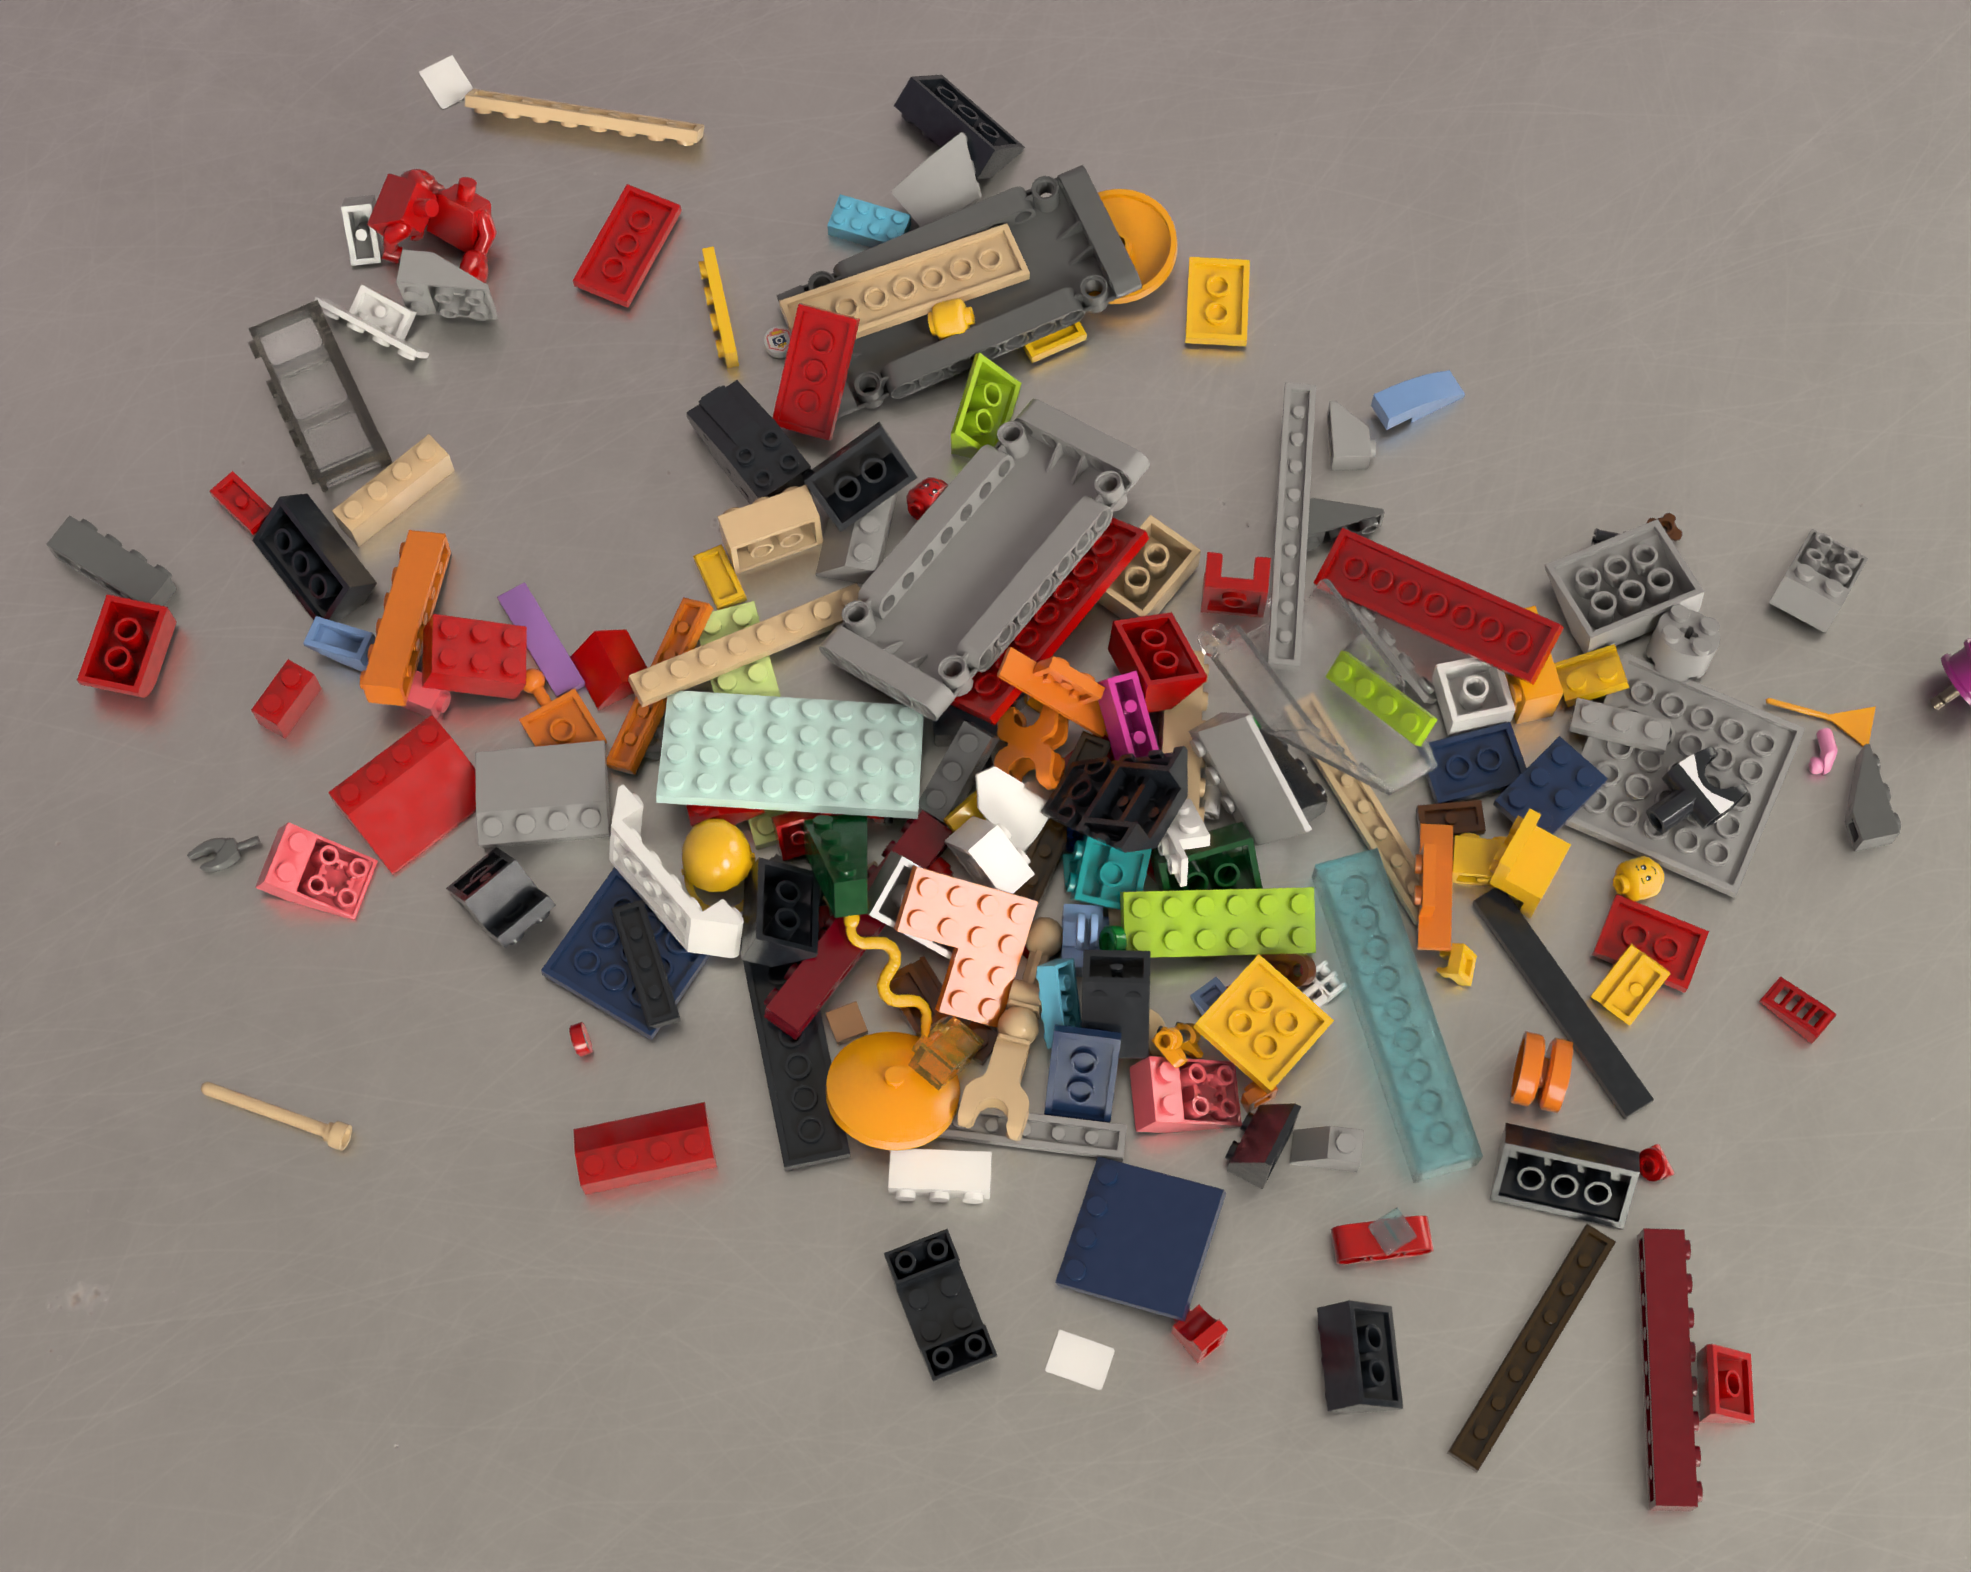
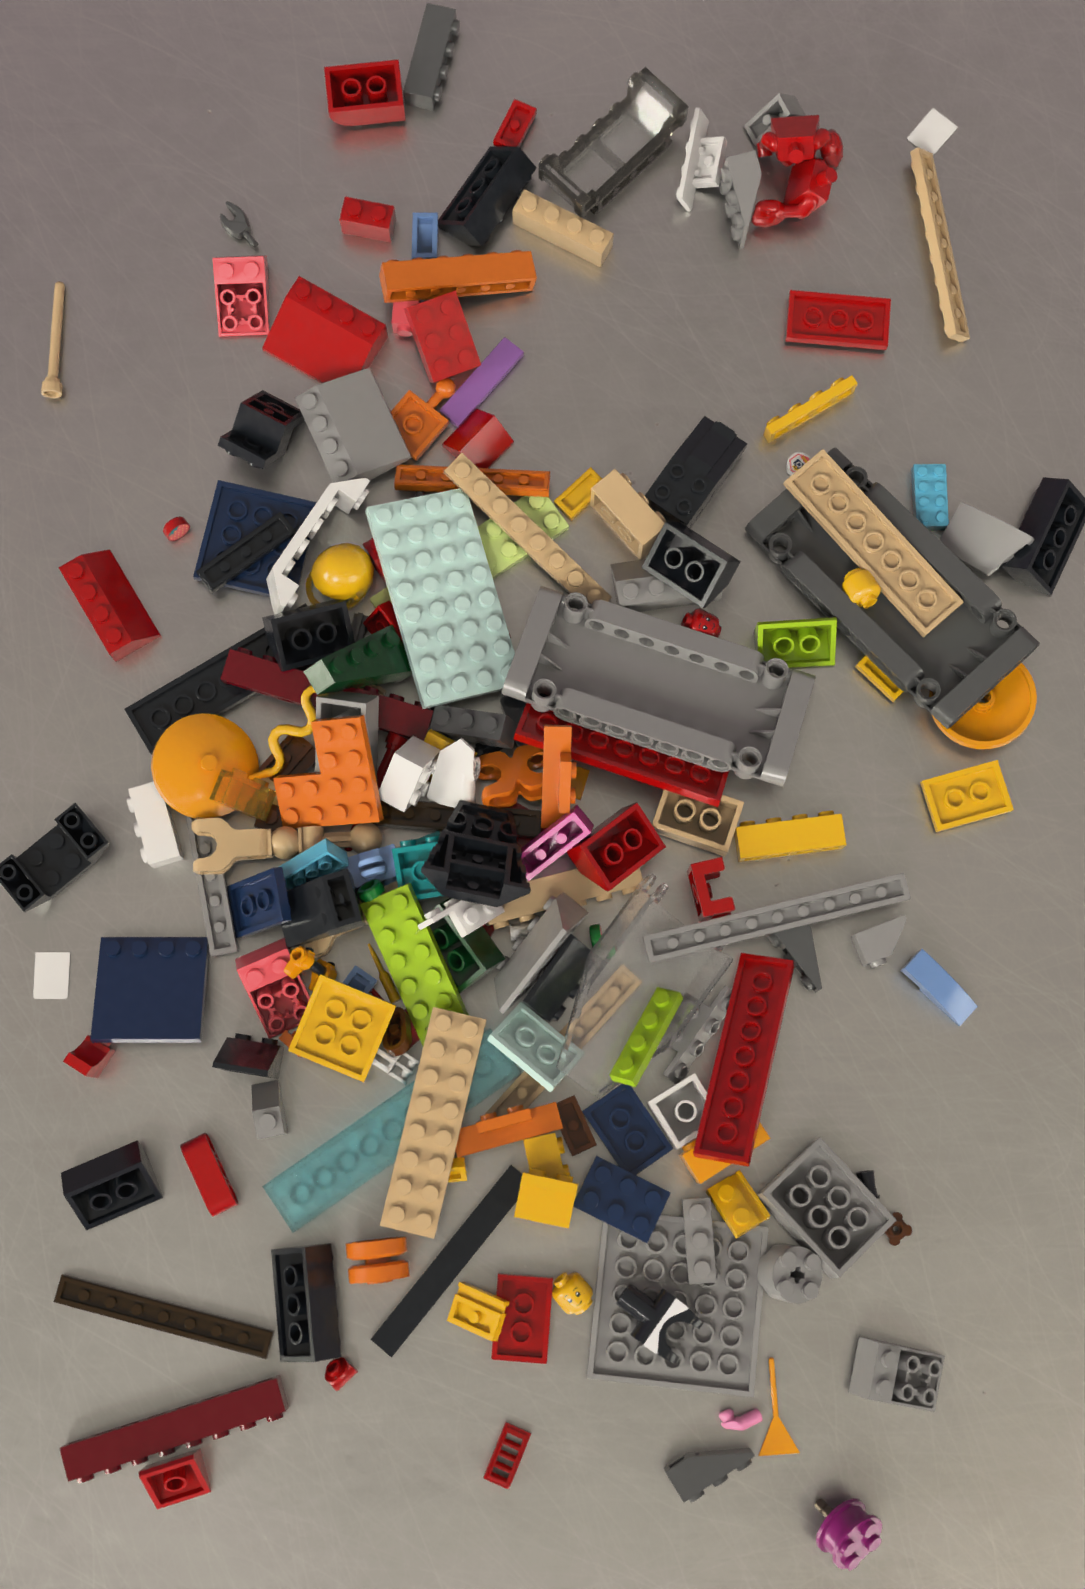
camera: 70 degrees right, 10 degrees up
red plate [772,303,860,441] -> none
medium nougat tile [825,1001,868,1046] -> none
clear light blue tile [1368,1207,1417,1256] -> none
none -> yellow piece [367,943,401,1004]
none -> tan plate [380,1007,487,1239]
none -> light aqua plate [487,1002,584,1092]
none -> yellow brick [734,811,847,862]

